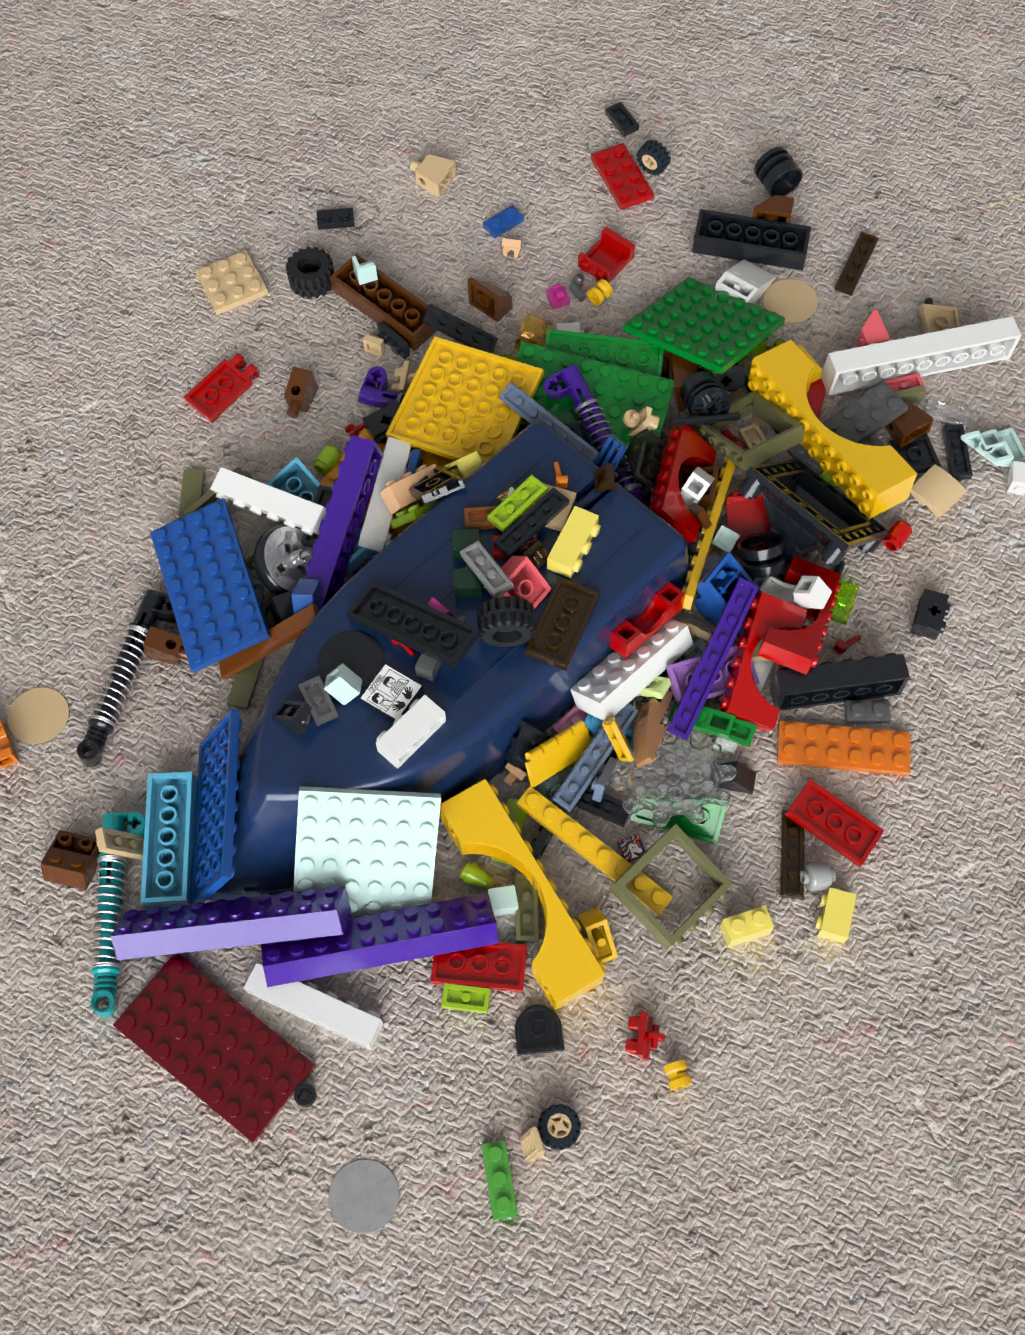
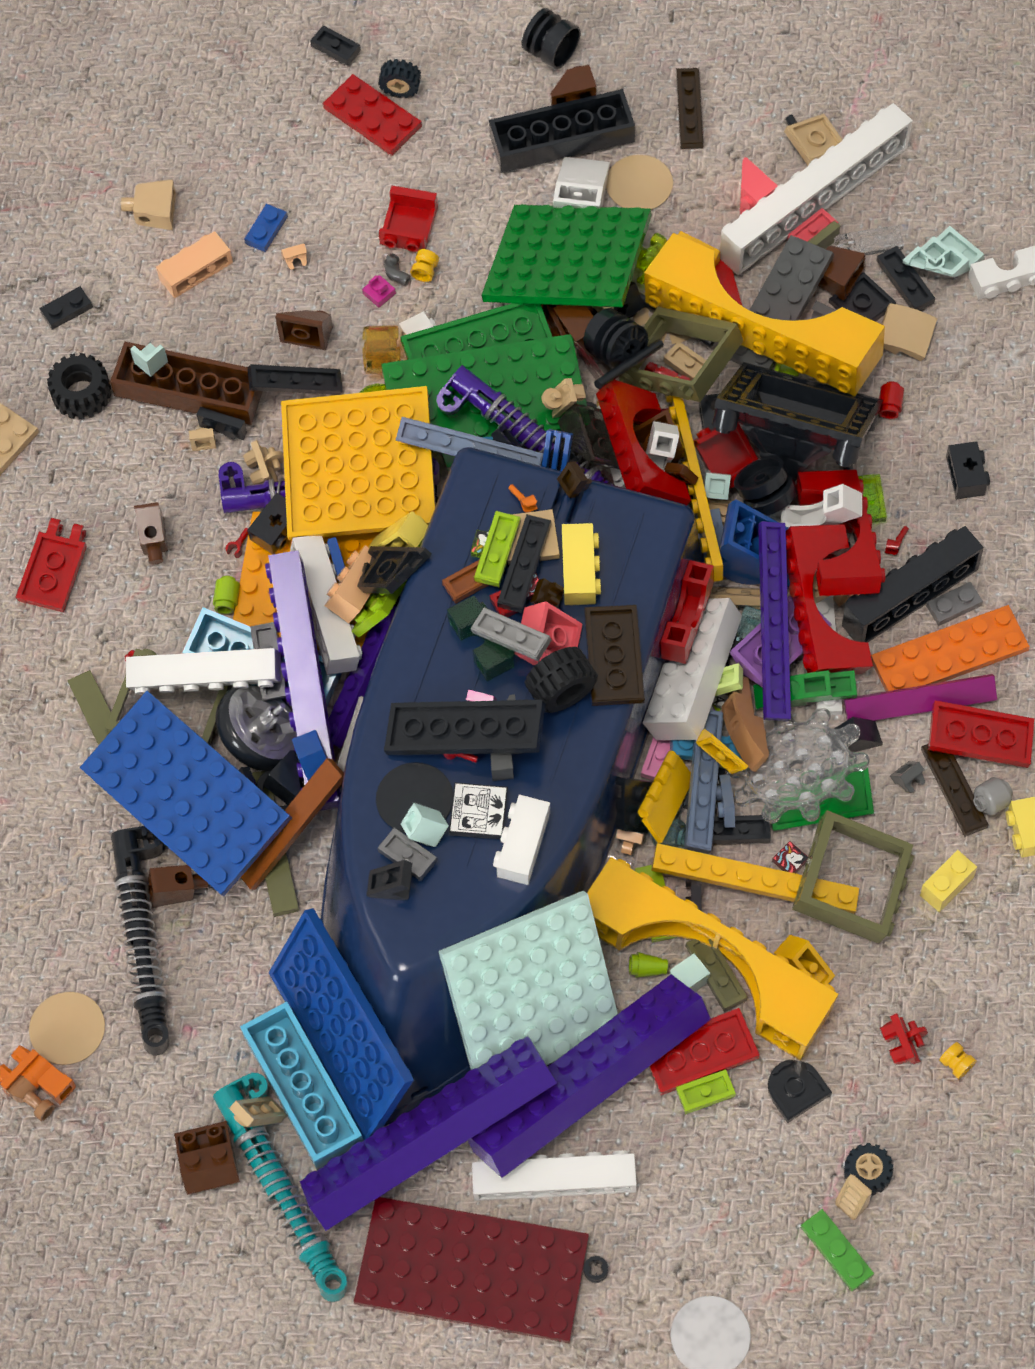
camera: 25 degrees left, 0 degrees up
none -> light nougat brick [156,231,233,299]
none -> magenta tile [844,674,997,721]
none -> dark grey tile [890,761,925,792]

